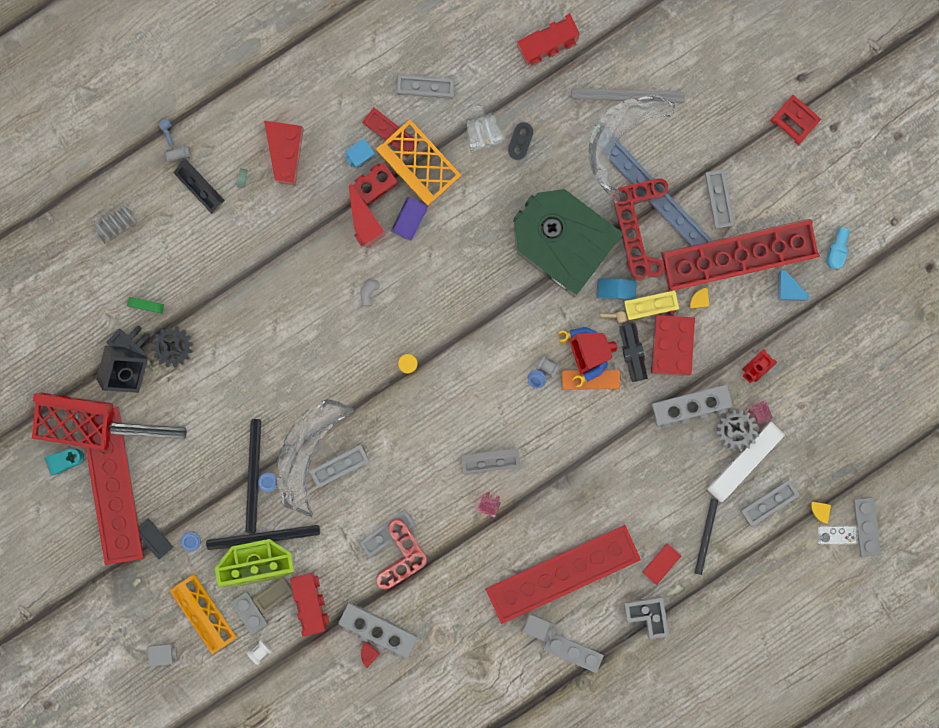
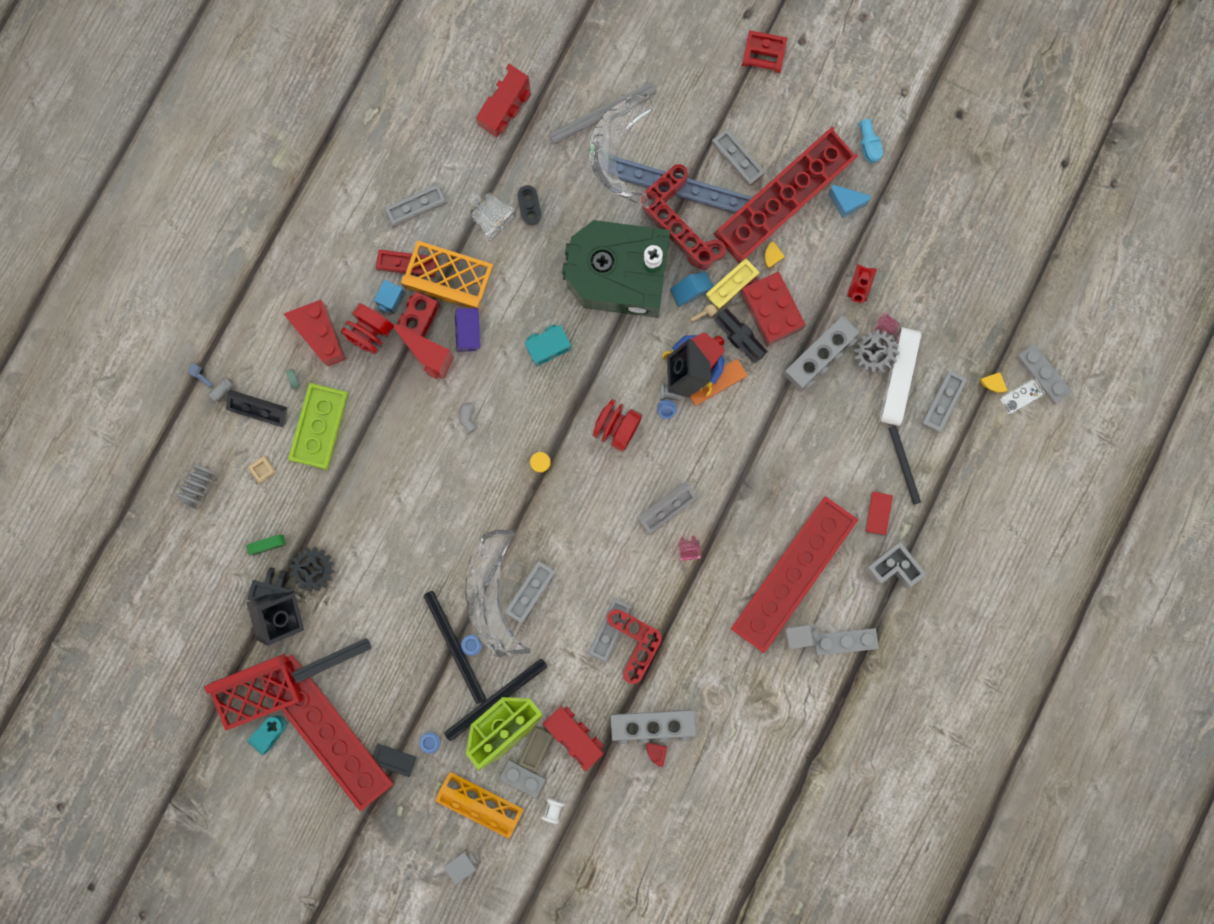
camera: 25 degrees left, 5 degrees down
none -> tan tile [248,456,277,484]
none -> lime tile [288,383,349,470]
none -> red wheel [340,303,394,355]
none -> teal brick [524,324,572,367]
none -> red wheel [592,399,643,452]
none -> white bush [644,245,663,269]
none -> black slope [667,339,712,398]

